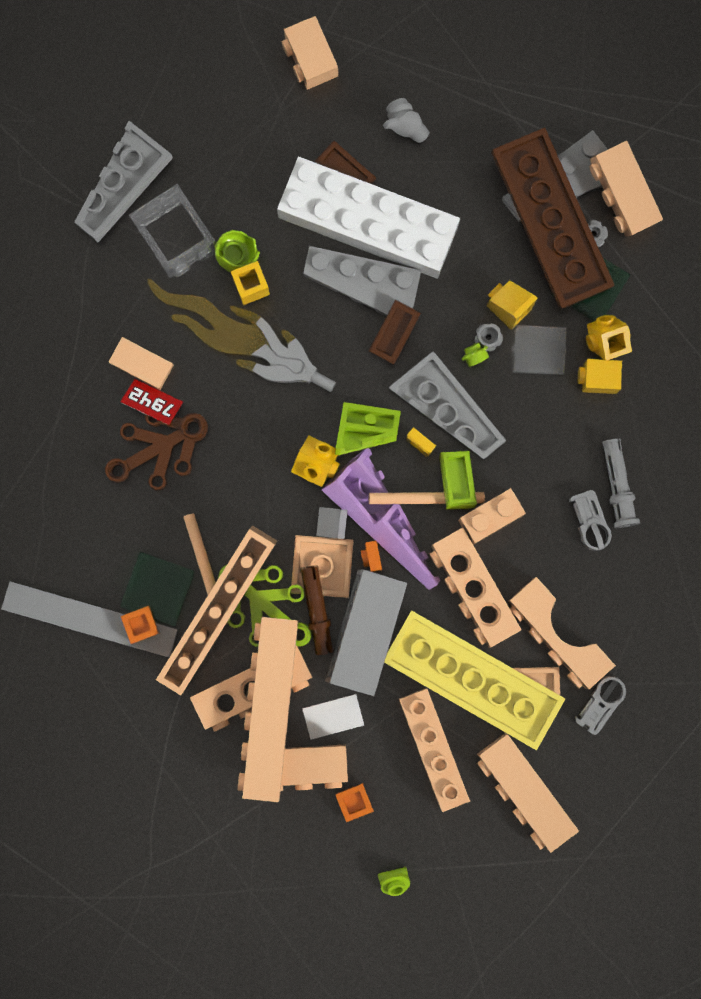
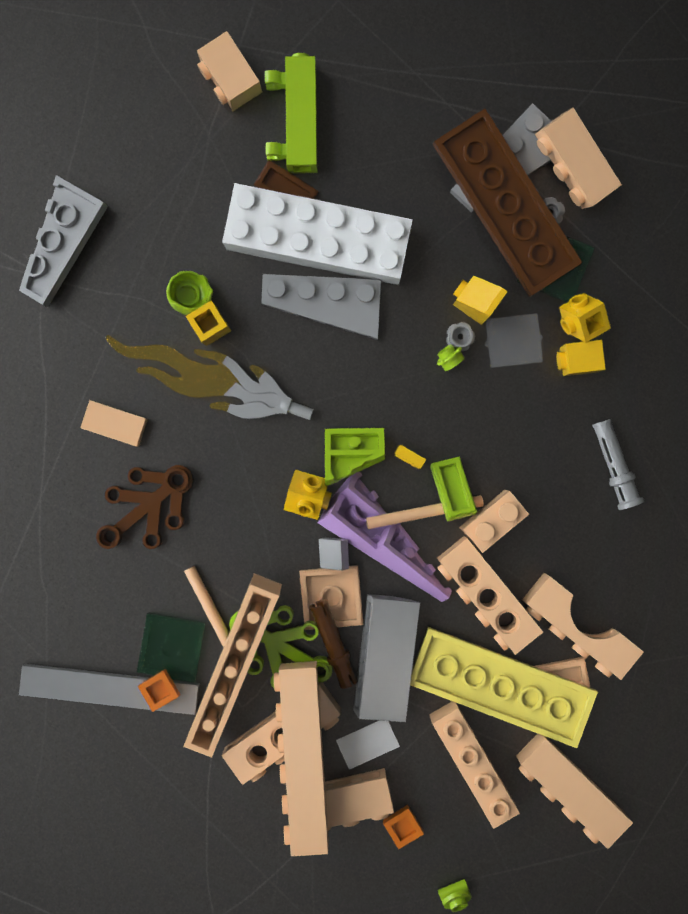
camera: 10 degrees left, 5 degrees up
red sticker [120,379,183,425] -> none
clear window [129,184,216,278] -> none
orange plate [361,541,382,572] -> none
reddish brown tile [369,299,421,364] -> none
light grey animal [383,98,430,143] -> none
light grey wing [389,351,506,459] -> none
light grey piece [569,490,612,551] -> none
light grey piece [575,676,626,735] -> none
none -> lime brick [265,53,318,173]

